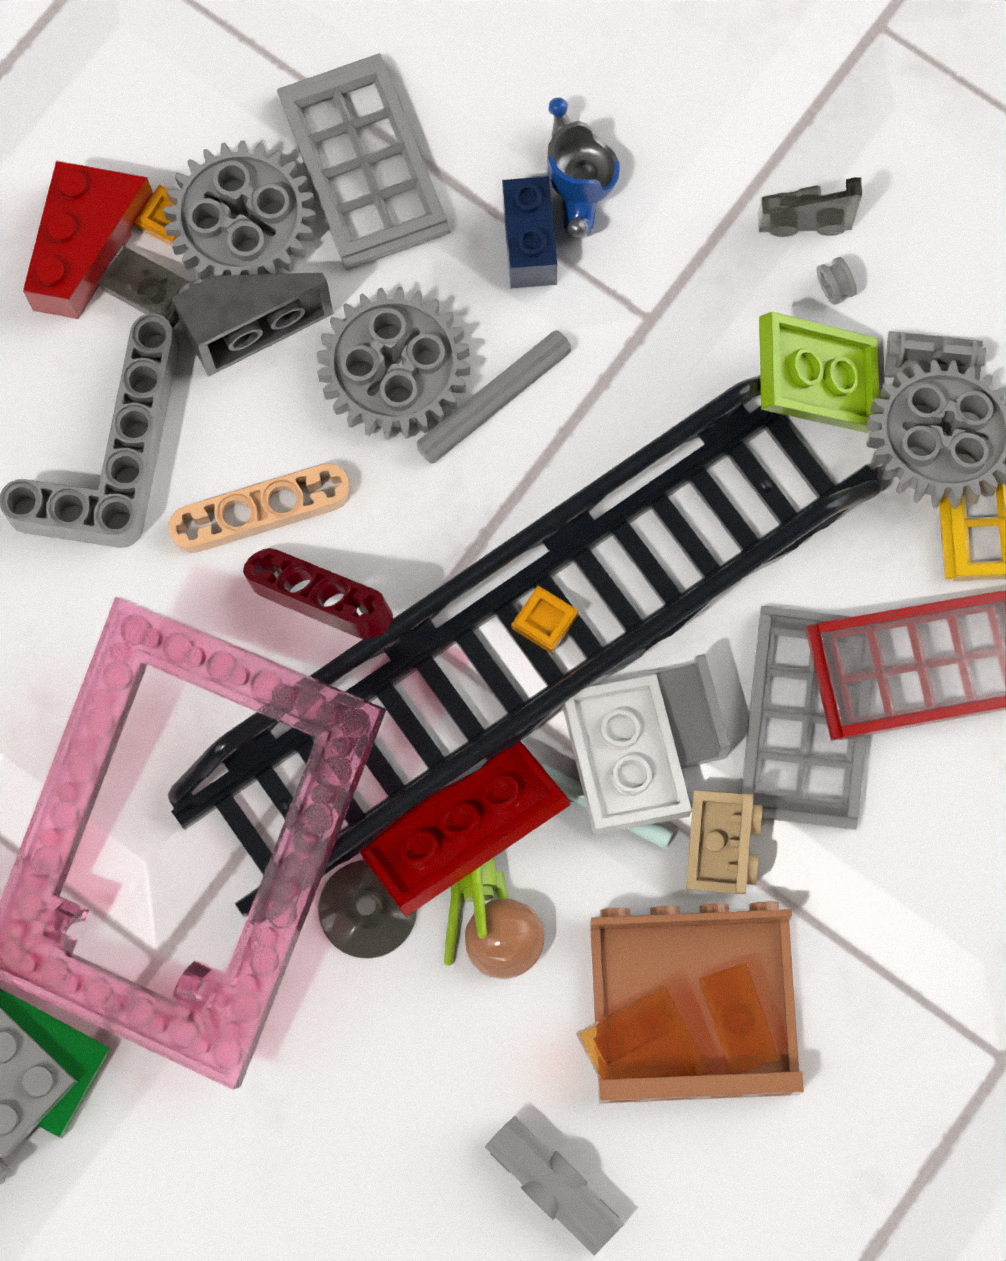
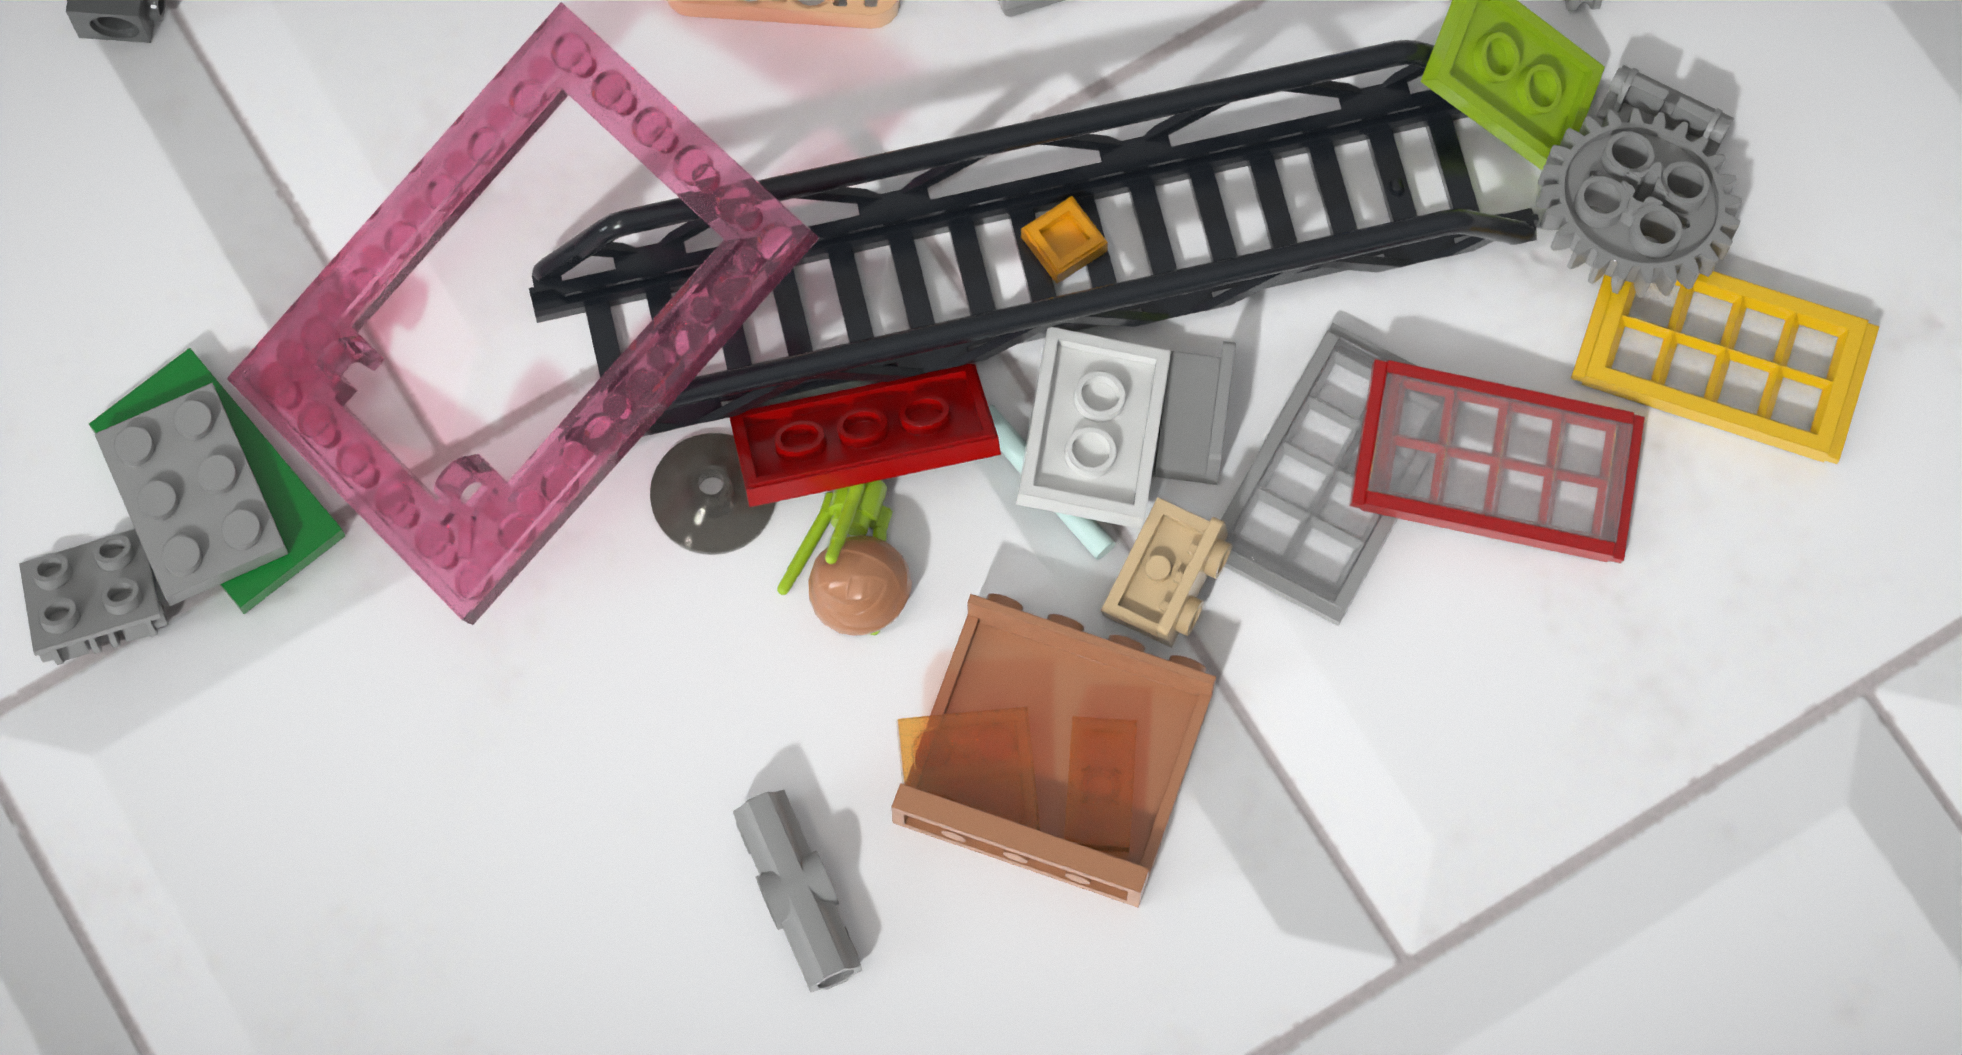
camera: 20 degrees right, 5 degrees down
dark red beam [243,548,393,639] -> none

